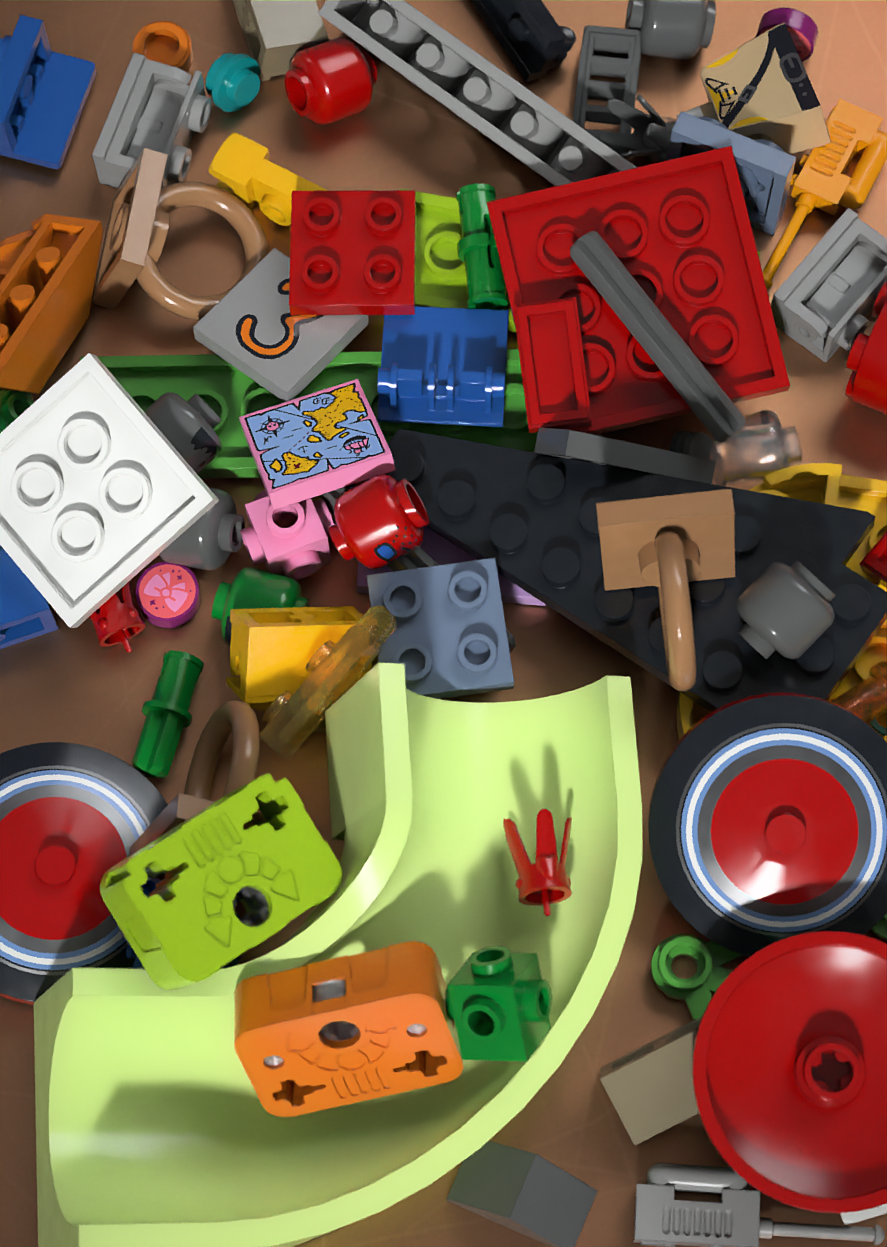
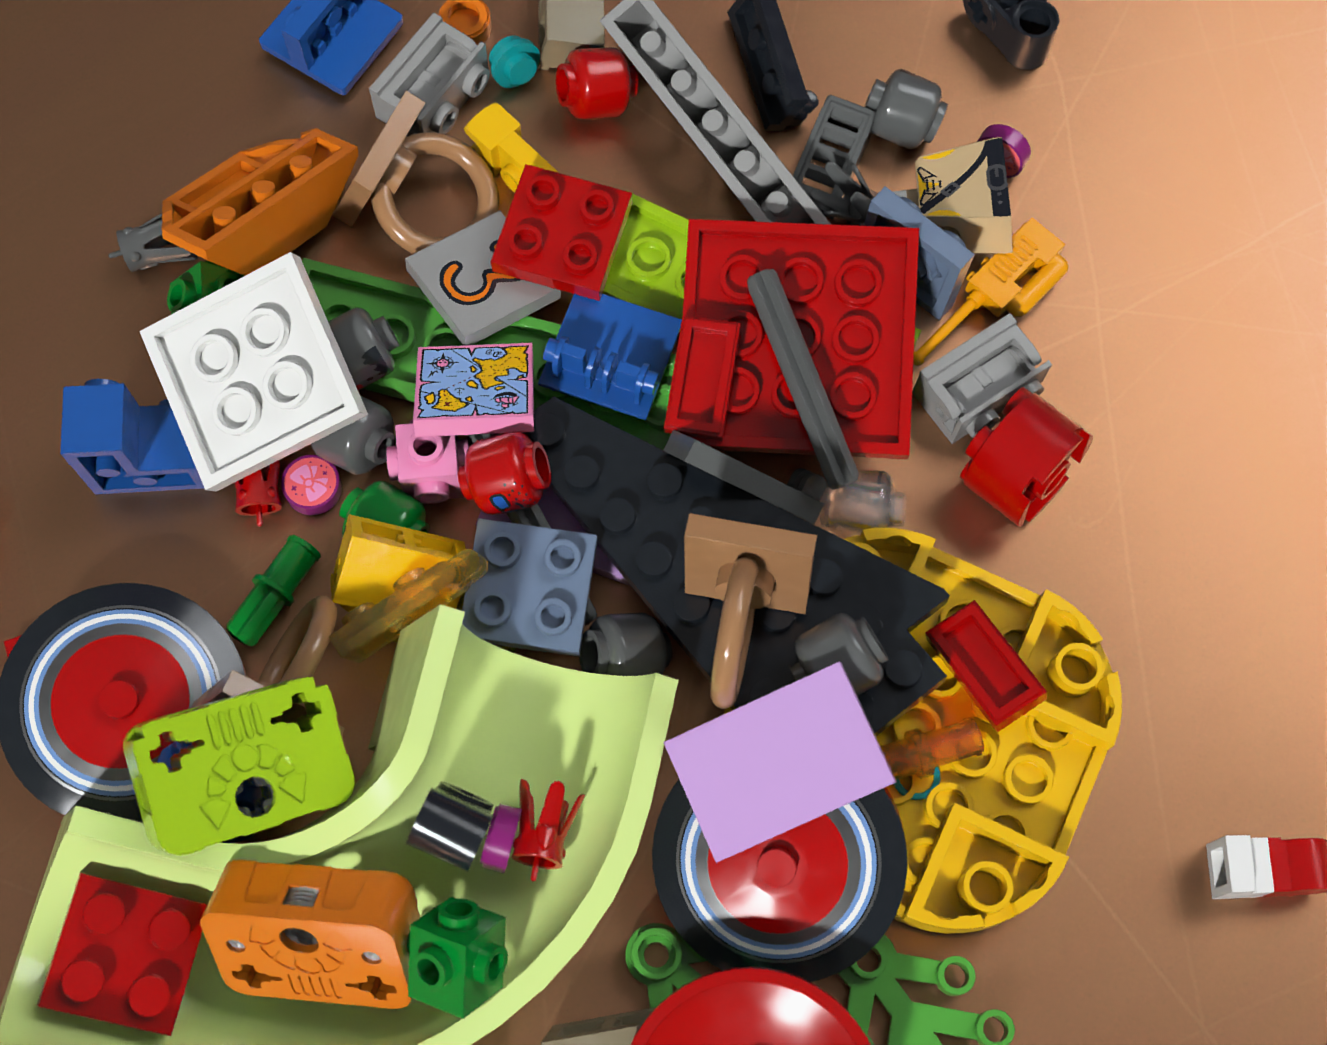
camera: 10 degrees right, 0 degrees up
green pin [456,183,508,310] -> none
none -> red plate [37,873,208,1036]
none -> black piece [406,781,494,871]
none -> magenta tile [480,803,522,874]
none -> dark grey head [579,613,672,676]
none -> lavender tile [663,661,897,863]

